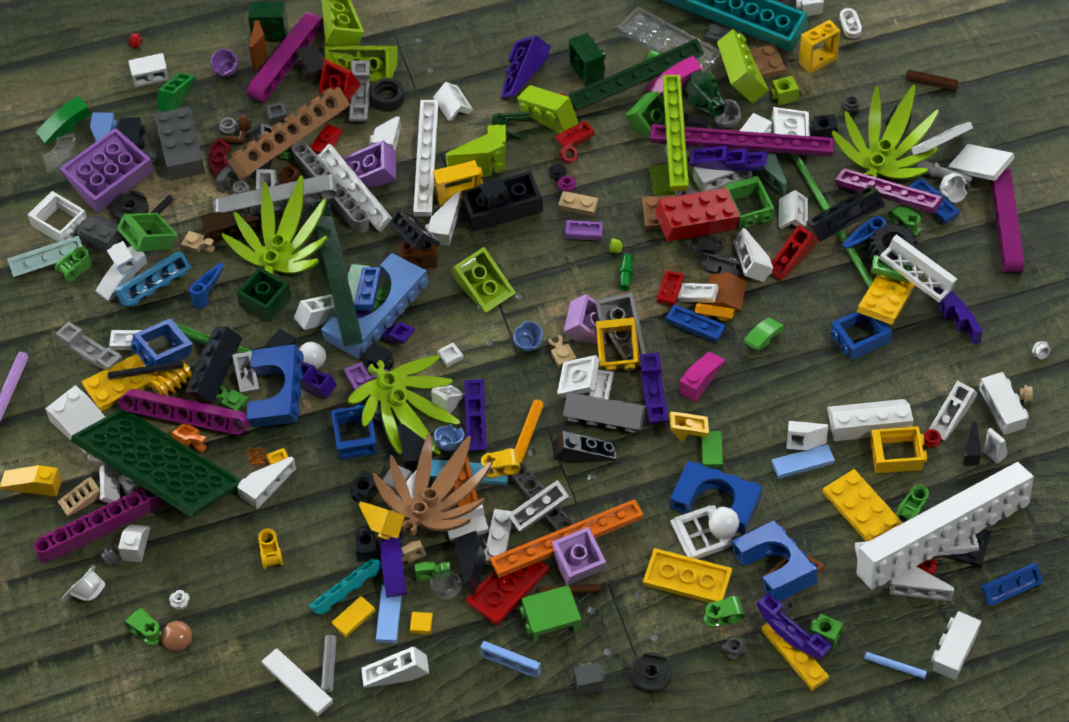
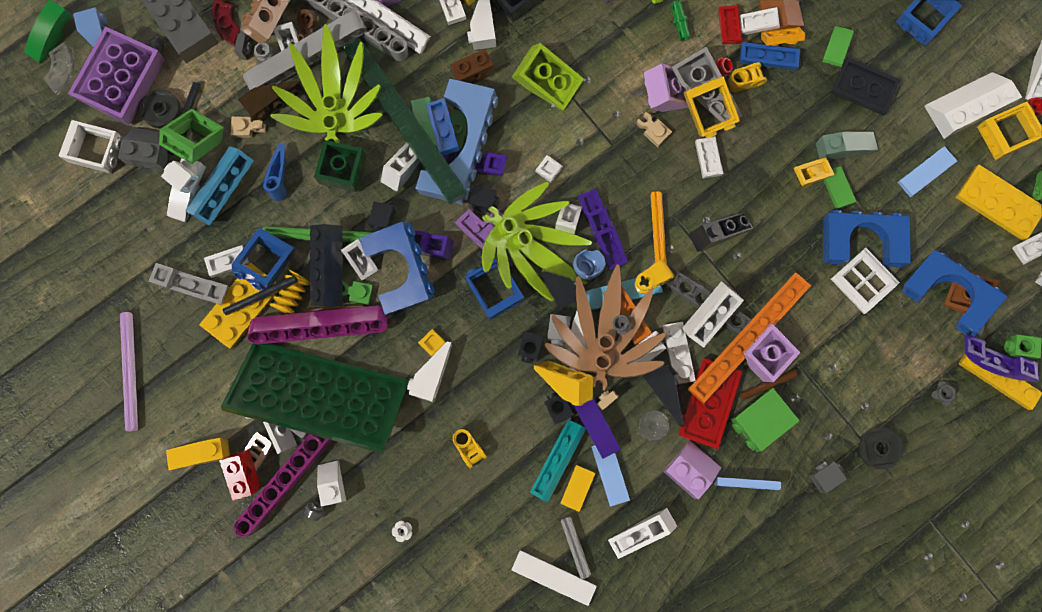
camera: 20 degrees left, 25 degrees up
light aqua plate [7,236,82,277] -> none
white slope [45,385,105,455] -> none
bright green piece [55,247,92,282] -> none
white piece [61,566,105,603] -> none
black slope [118,117,146,151] -> none
bright green piece [124,608,162,646] -> none
nougat hair [161,621,193,652] -> none
orange plate [172,423,206,453] -> none
clear orange plate [247,447,267,466] -> none
white hair [299,342,326,369] -> none
black fence [389,208,441,251] -> none
yellow tile [410,612,433,635] -> none
bright green plate [415,562,451,581] -> none
medium blue hair [513,321,543,352] -> none
white plate [557,355,600,398] -> none
light grey brick [563,392,646,432] -> none
dark purple slope [640,353,669,424] -> none
yellow plate [643,548,732,603] -> none
dark pink slope [679,352,725,402] -> none
bright green piece [704,596,745,628] -> none
white hair [709,507,739,540] -> none
white slope [786,421,828,450] -> none
none -> brick [220,450,261,501]
none -> dark grey plate [613,315,632,335]
none -> lavender slope [663,440,721,500]
none -> red plate [715,57,733,77]
none -> yellow piece [727,62,767,93]
none -> sand green slope [816,132,878,160]
none -> black plate [830,57,900,116]

